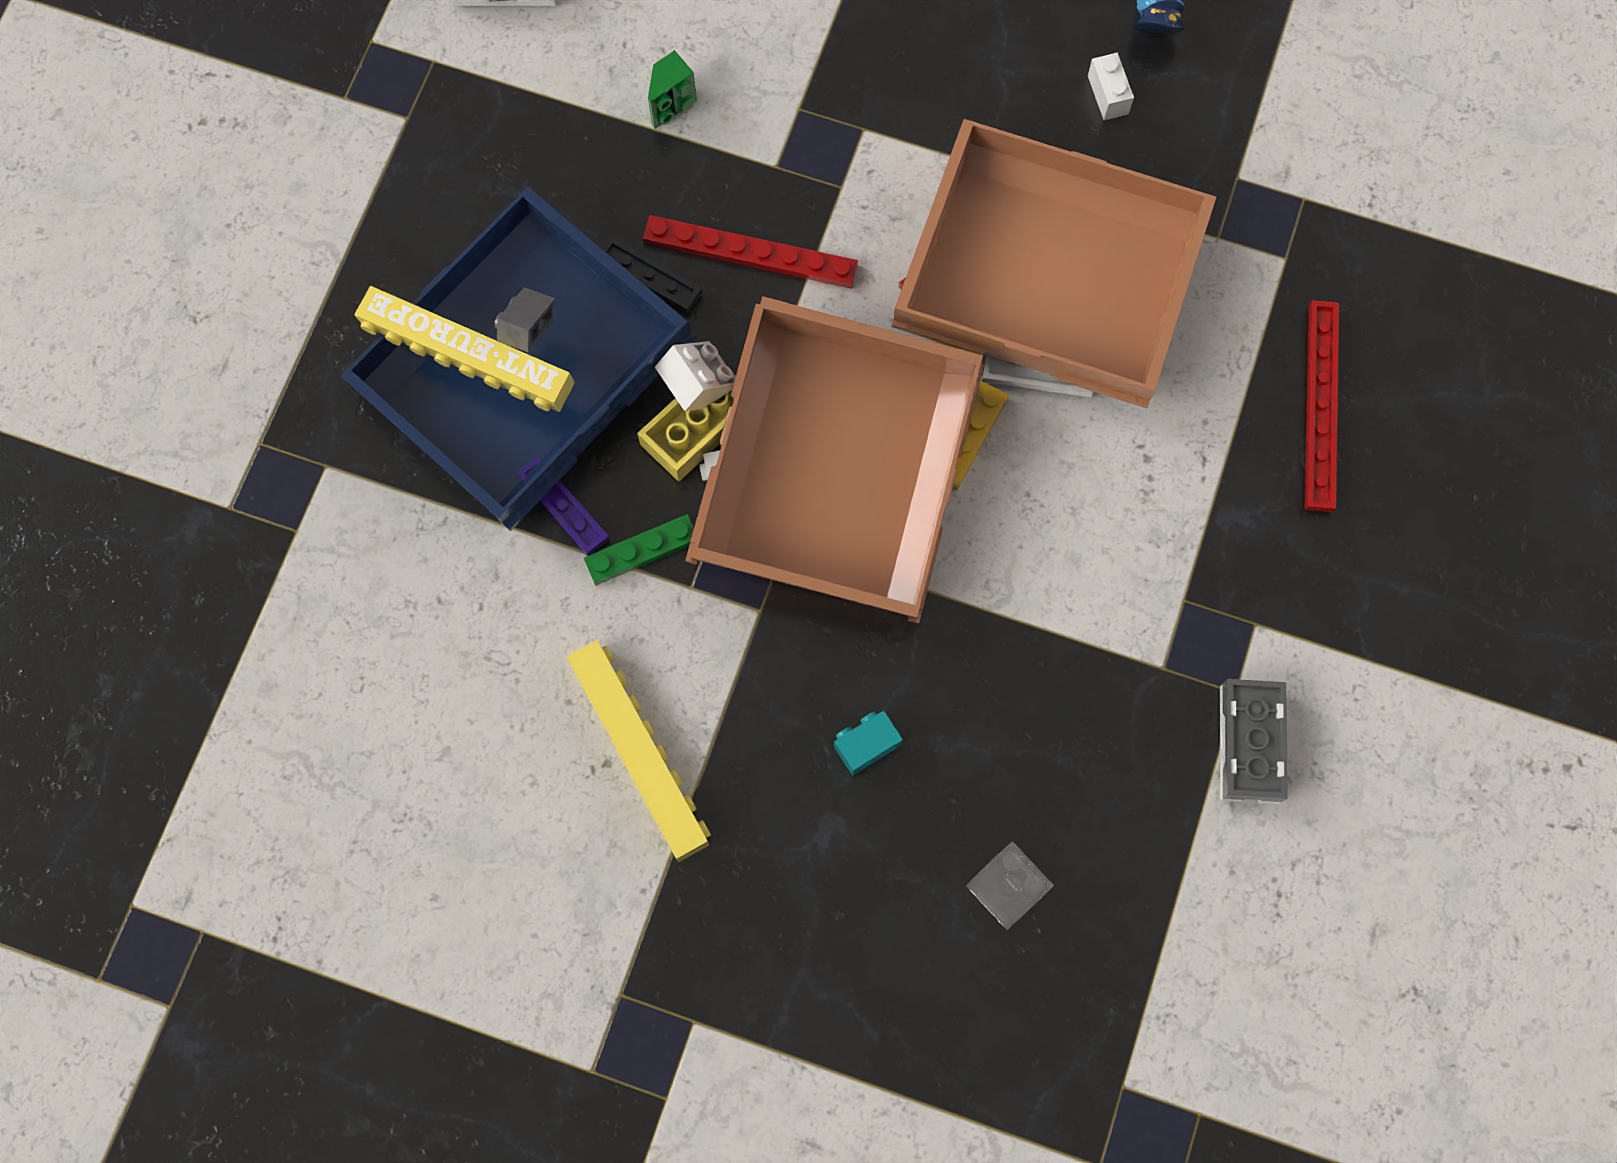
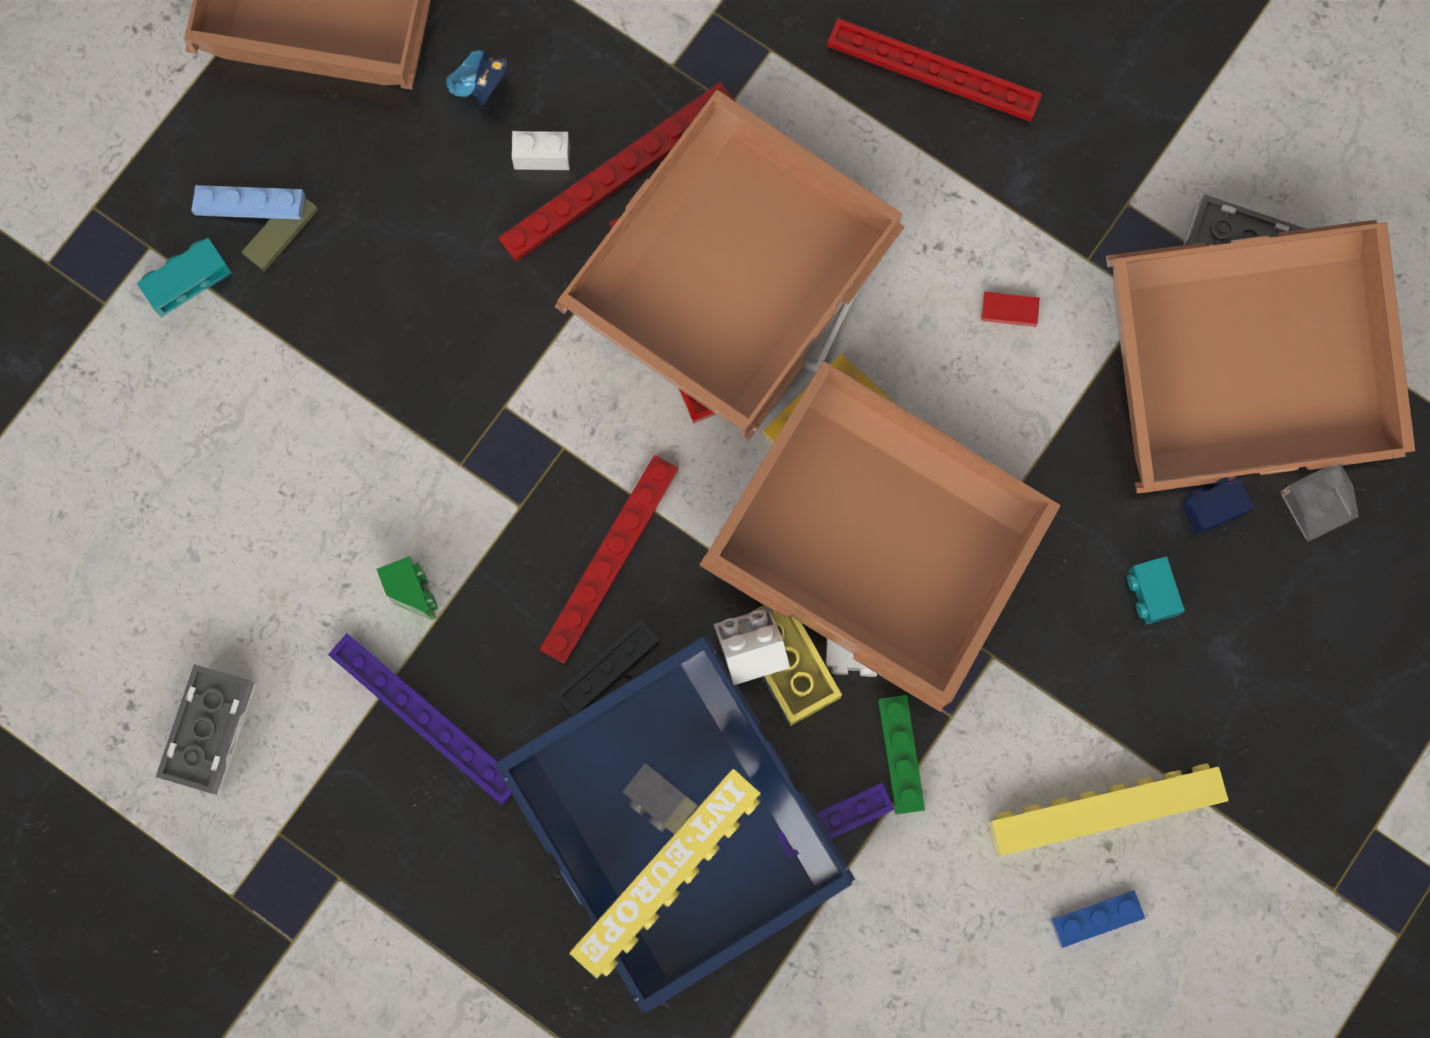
camera: 75 degrees left, 5 degrees up
none -> dark purple plate [328,633,512,805]
none -> red plate [498,82,737,262]
none -> red tile [981,292,1040,327]
none -> blue plate [1051,890,1146,948]
none -> nougat panel [1106,220,1415,493]
none -> clear blue brick [1182,477,1254,535]

